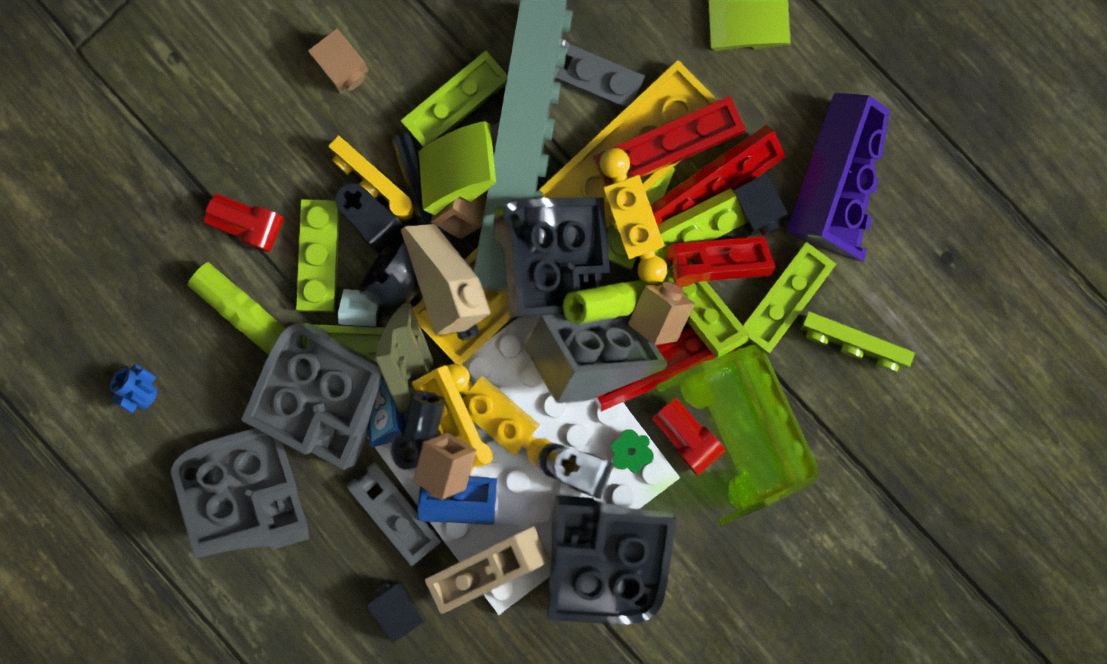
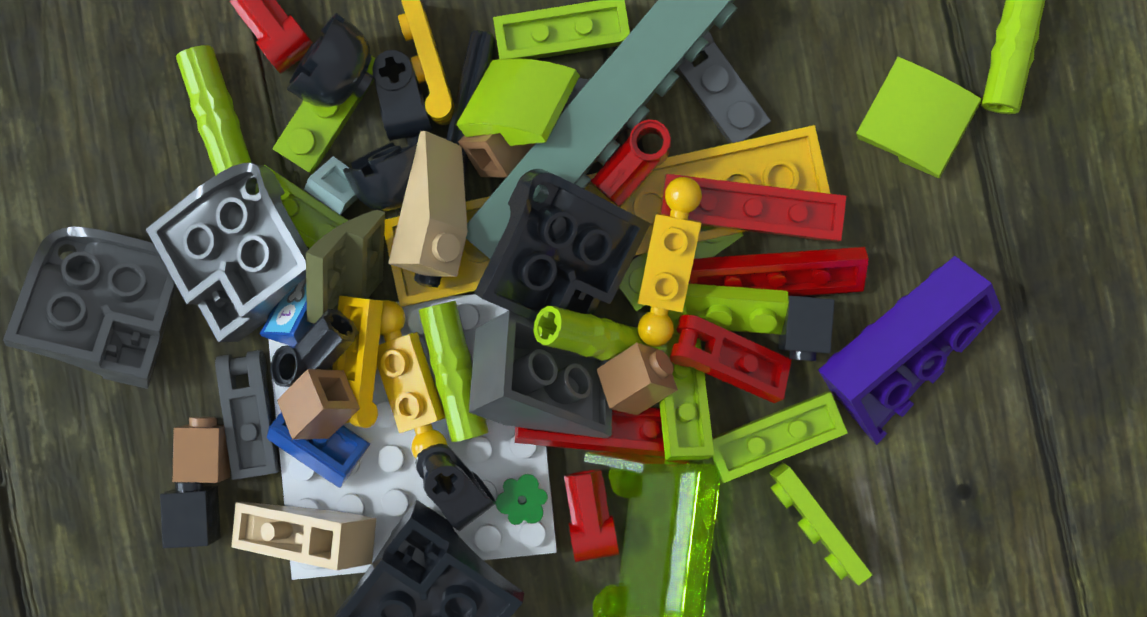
camera: 25 degrees right, 5 degrees up
blue gear [110,364,157,414] -> none
none -> medium nougat brick [172,416,230,483]
none -> black cylinder [287,12,373,108]
none -> lime axle [419,301,489,442]
none -> red piece [591,119,671,208]

